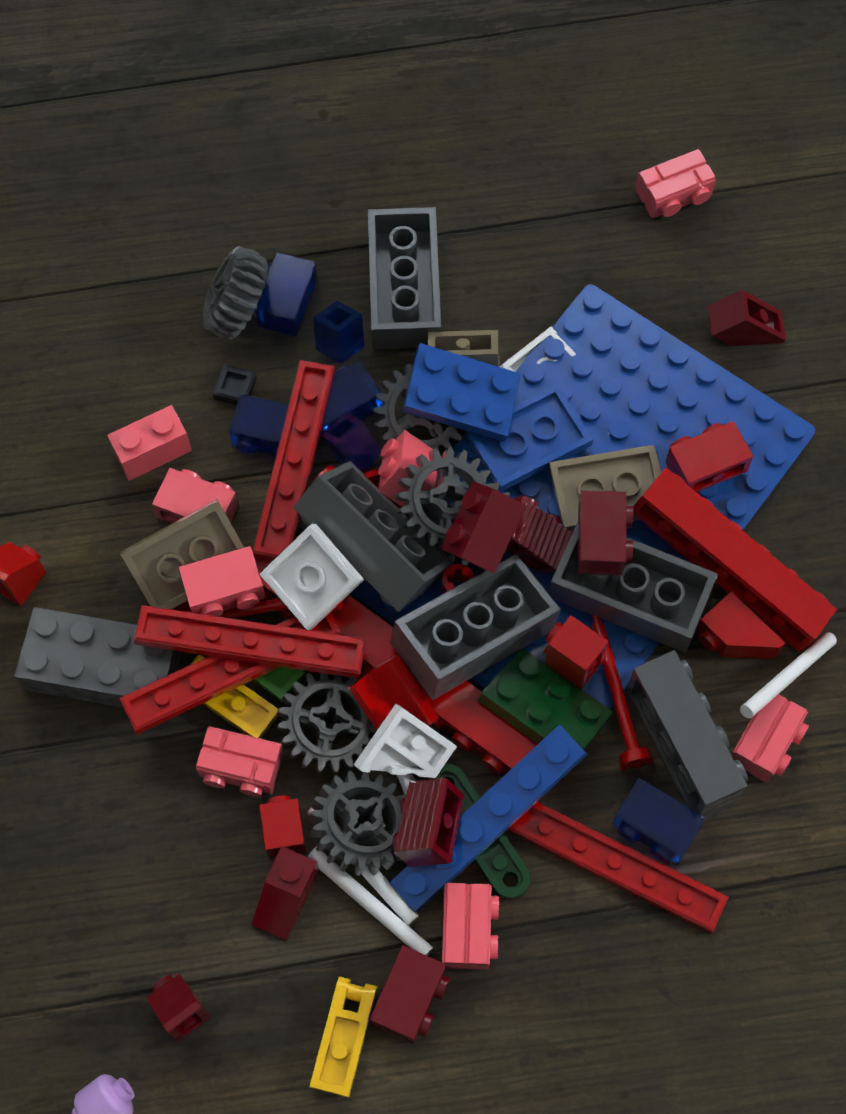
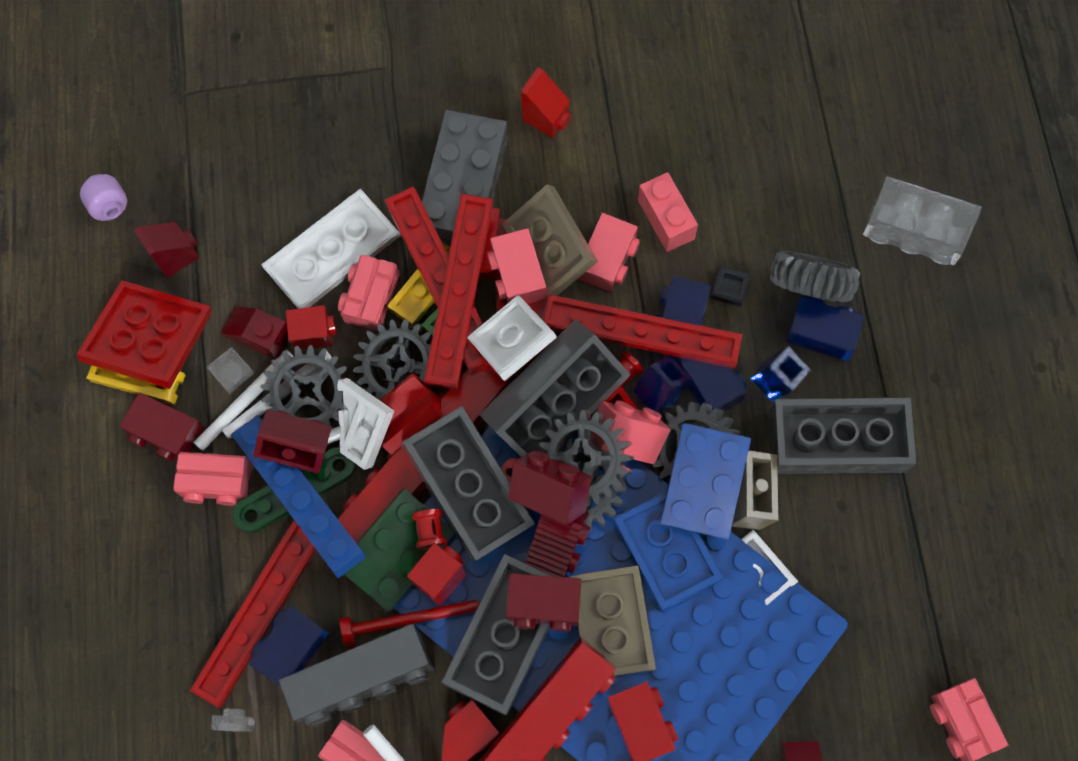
camera: 95 degrees right, 5 degrees up
none -> red plate [77,280,212,389]
none -> clear plate [206,347,254,394]
none -> clear plate [211,709,255,733]
none -> white tile [261,189,400,309]
none -> red bush [411,509,448,549]
none -> clear slope [862,176,982,265]

